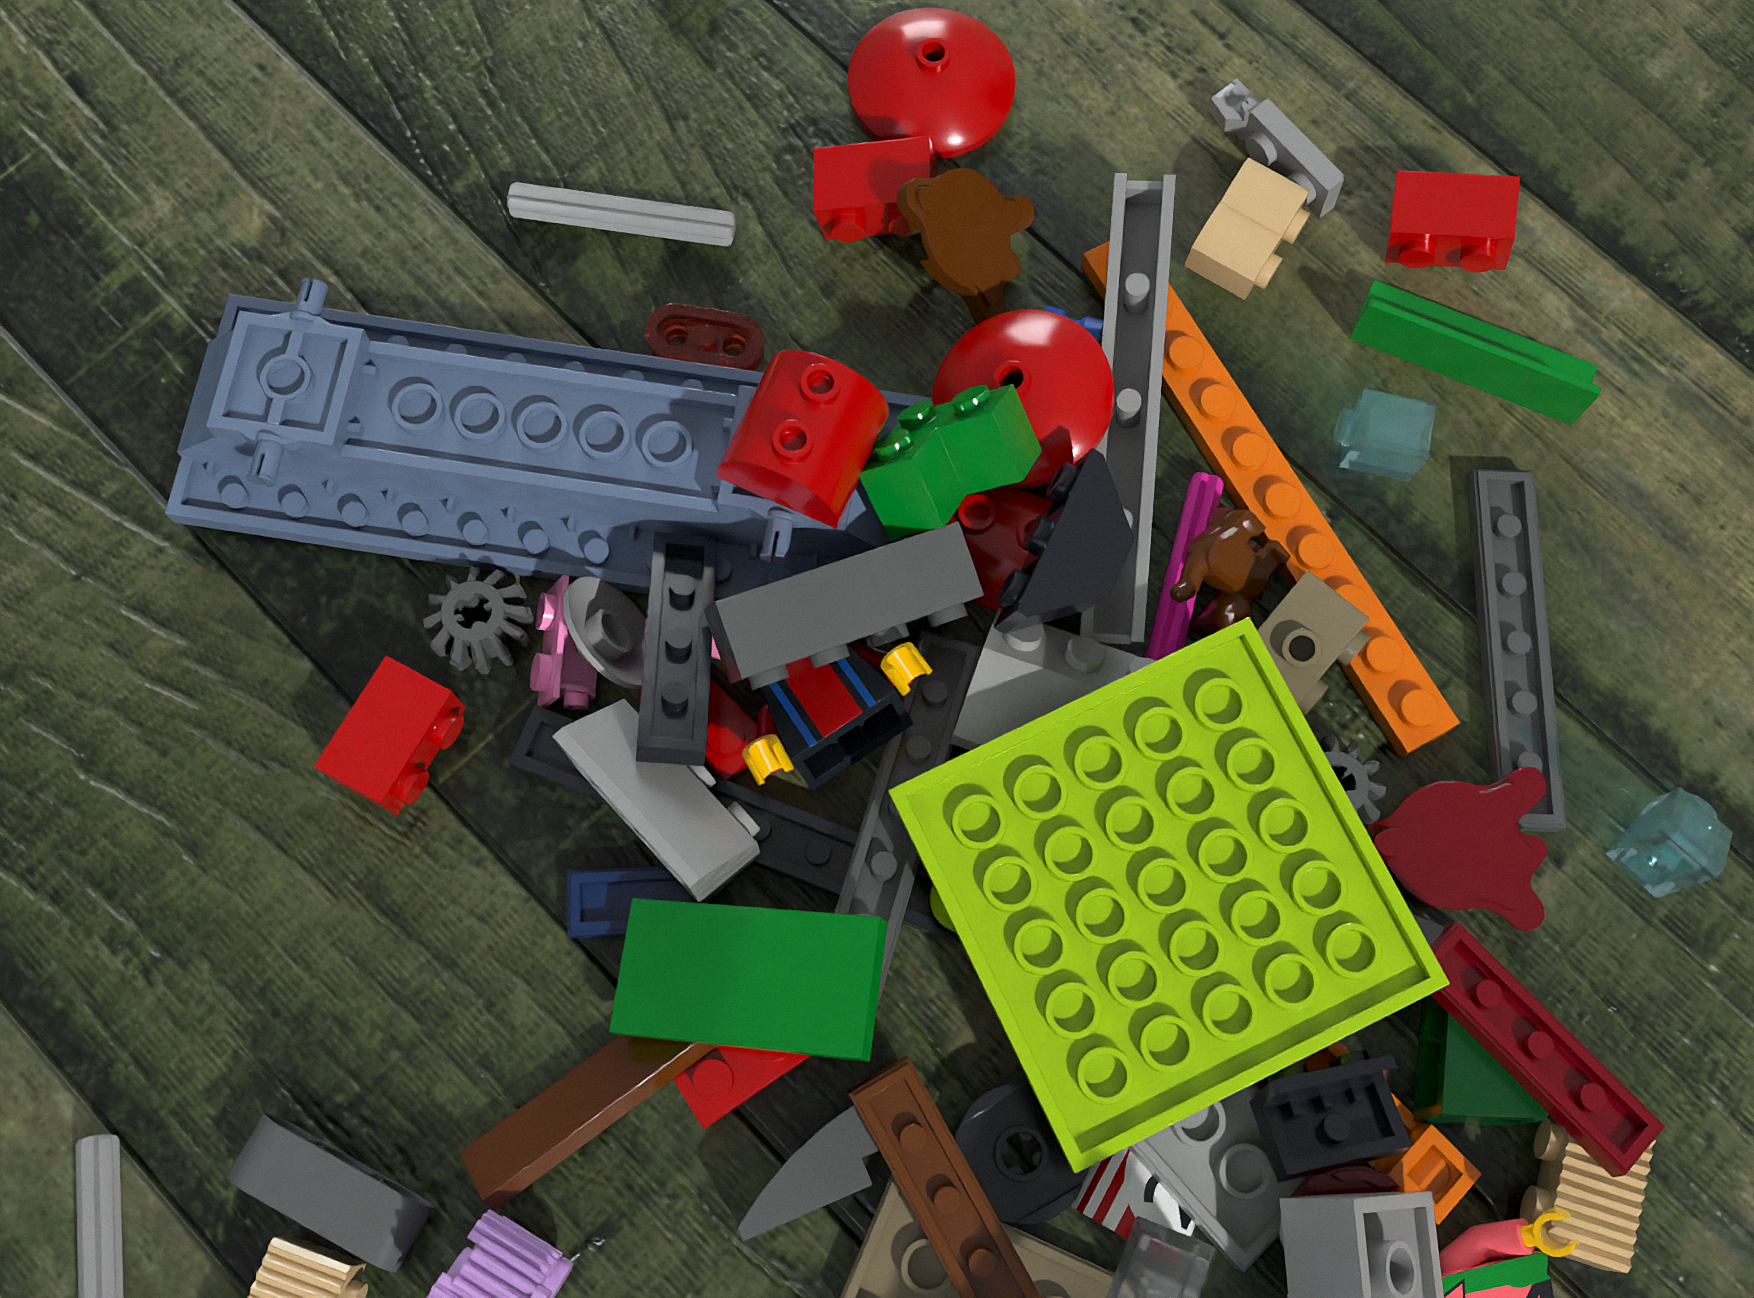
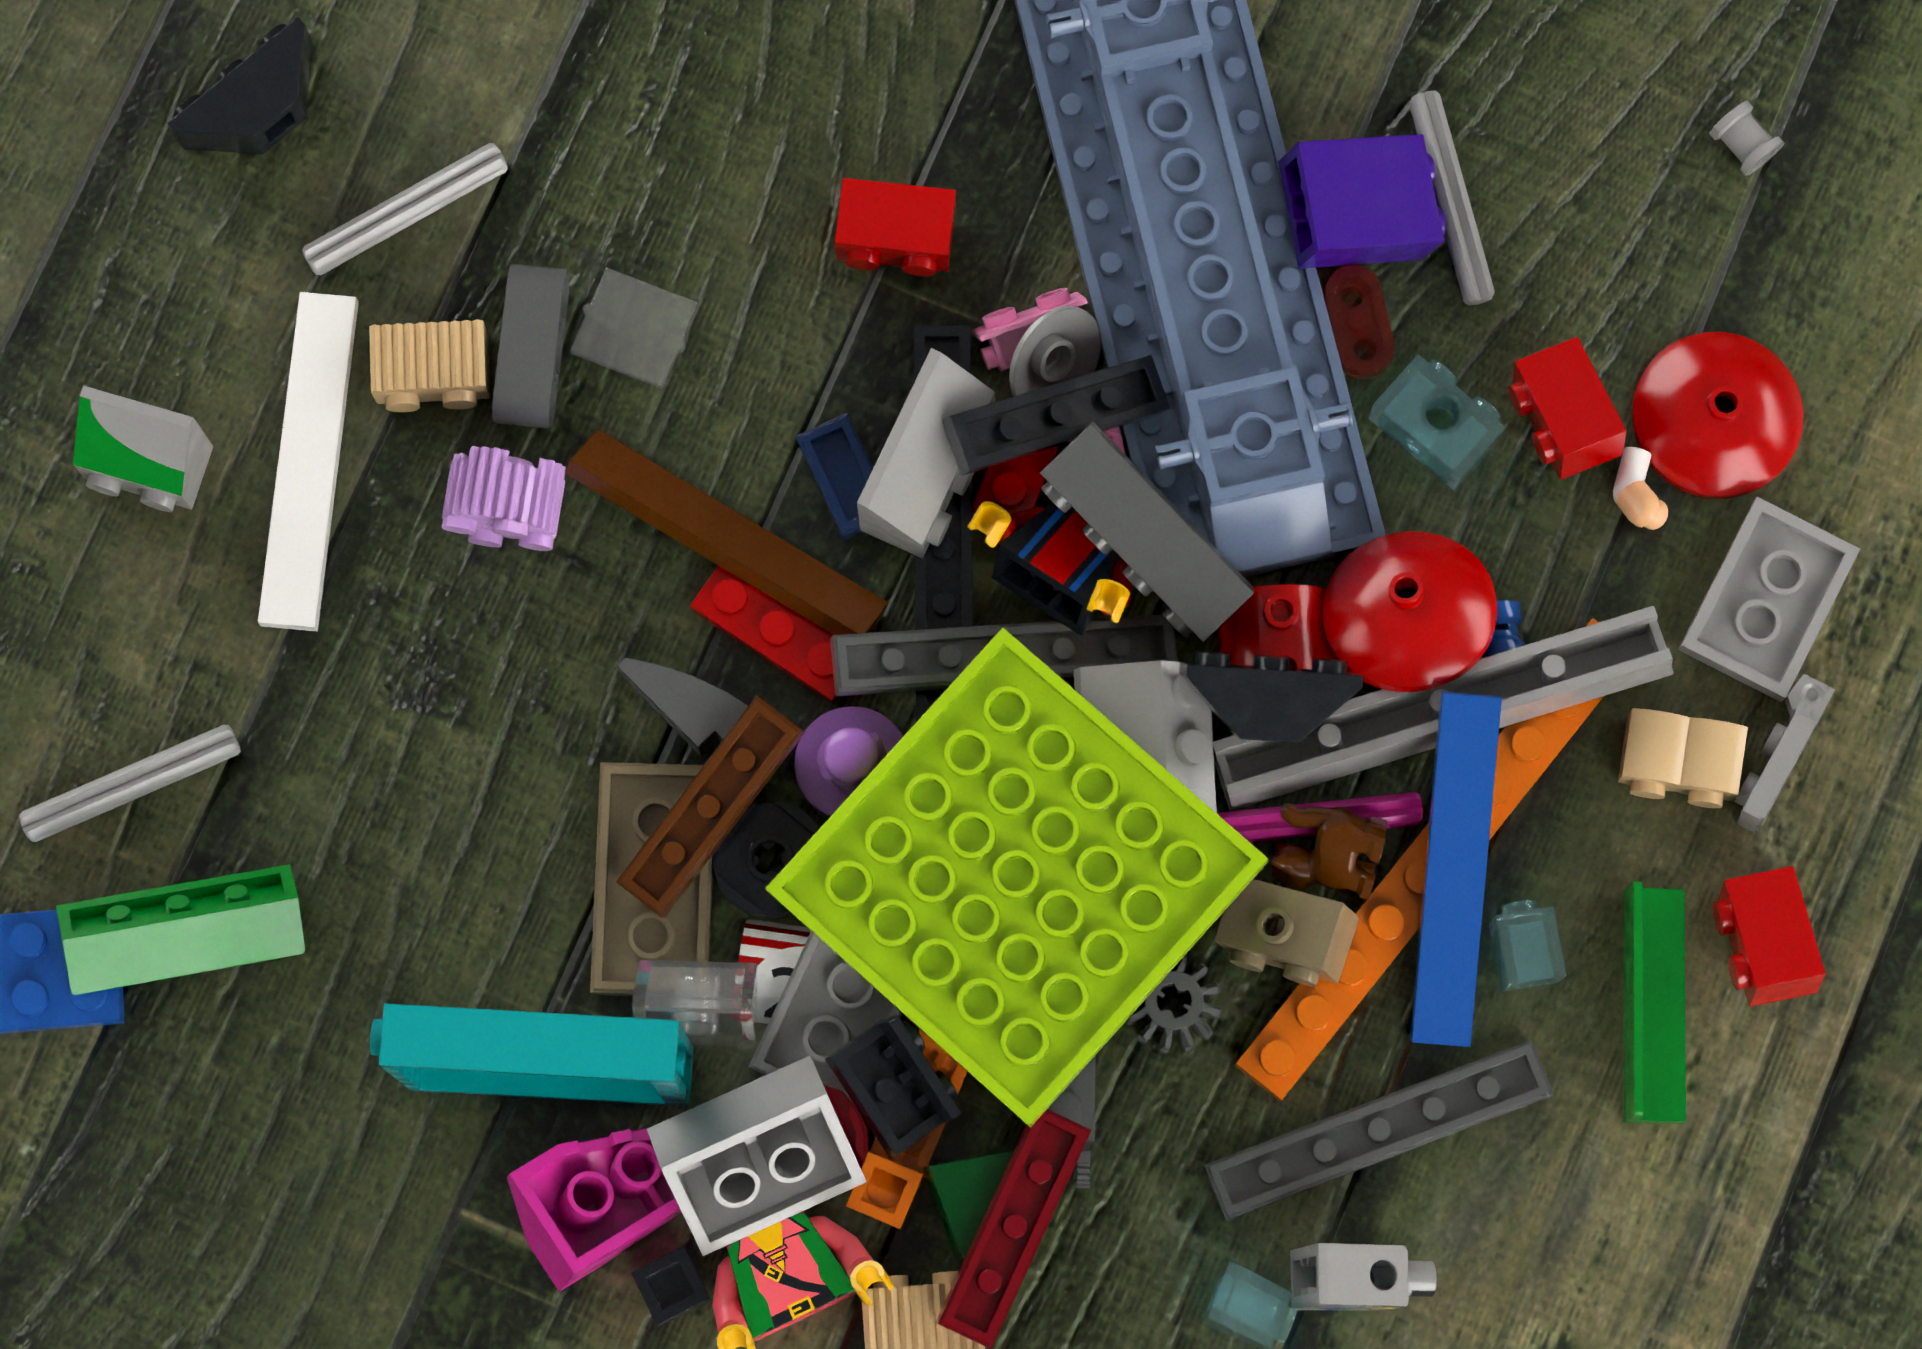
camera: 70 degrees right, 5 degrees up
dark grey gear [423,566,534,675] -> none
green tile [609,898,888,1062] -> none
red brick [716,350,889,529] -> none
green brick [859,384,1042,540] -> none
reddish brown tile [897,167,1034,325] -> none
dark red tile [1365,766,1547,931] -> none
none -> clear piece [570,267,698,389]
none -> medium lavender plate [794,706,903,818]
none -> dark purple brick [1278,134,1445,269]
none -> light grey torso [1290,1243,1437,1310]
none -> clear light blue brick [1368,354,1506,491]
none -> blue tile [1410,691,1502,1047]
none -> arm [1613,447,1668,530]
none -> light grey plate [1678,497,1860,702]

